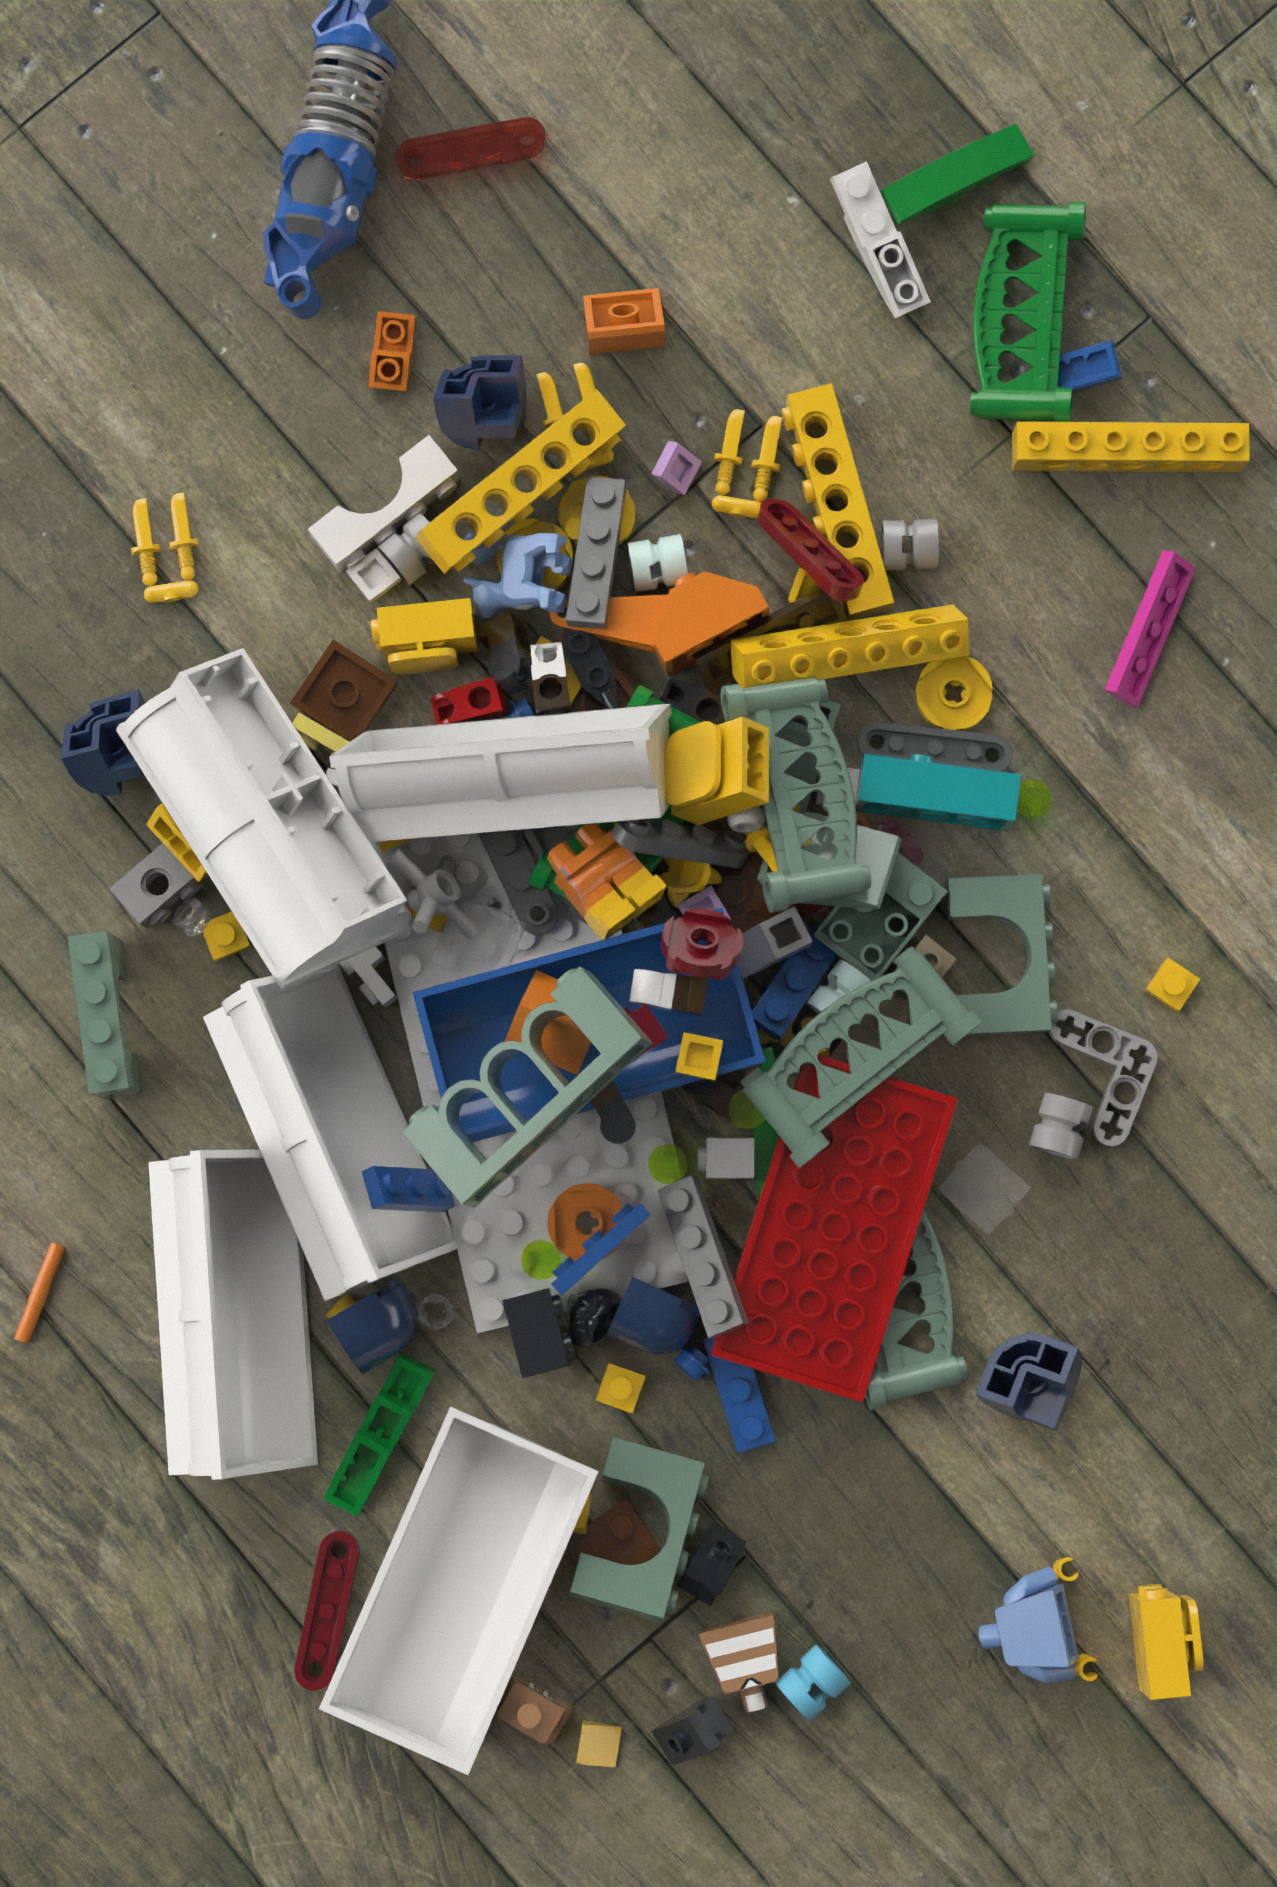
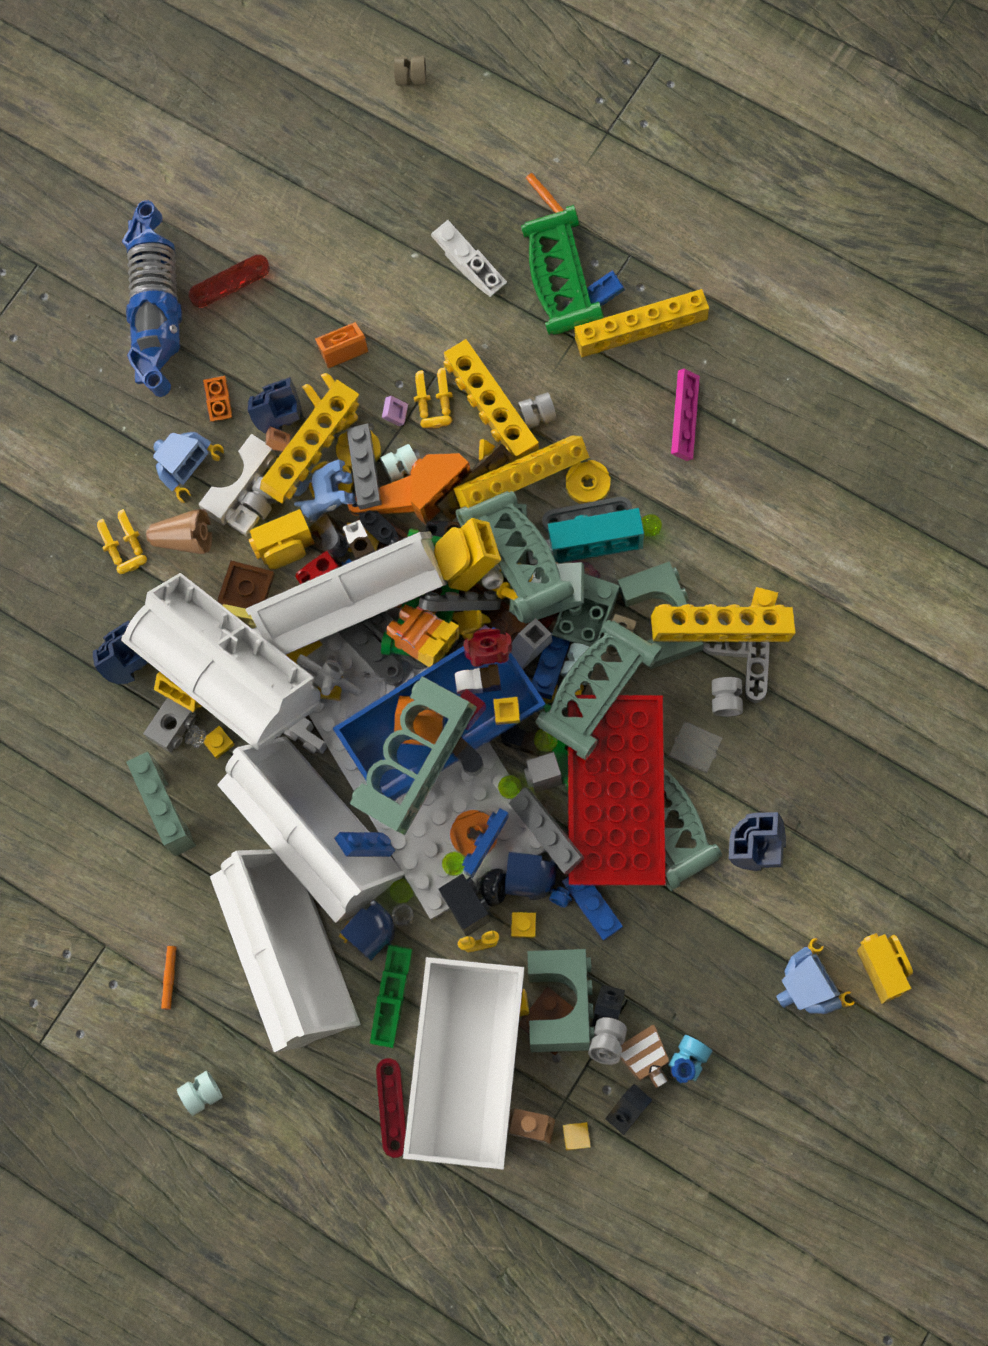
camera: 10 degrees left, 10 degrees down
dark red plate [757,499,864,602] -> none
green slope [880,124,1035,225] -> none
none -> medium nougat cone [146,509,212,554]
none -> medium blue torso [153,432,224,503]
none -> light aqua wheel [177,1070,223,1116]
none -> nougat plate [266,426,290,452]
none -> clear neon green plate [390,879,414,903]
none -> yellow piece [458,930,499,952]
none -> orange piece [526,173,564,213]
none -> light grey wheel [589,1018,627,1065]
none -> yellow brick [651,604,795,642]
none -> blue plate [671,1058,696,1083]

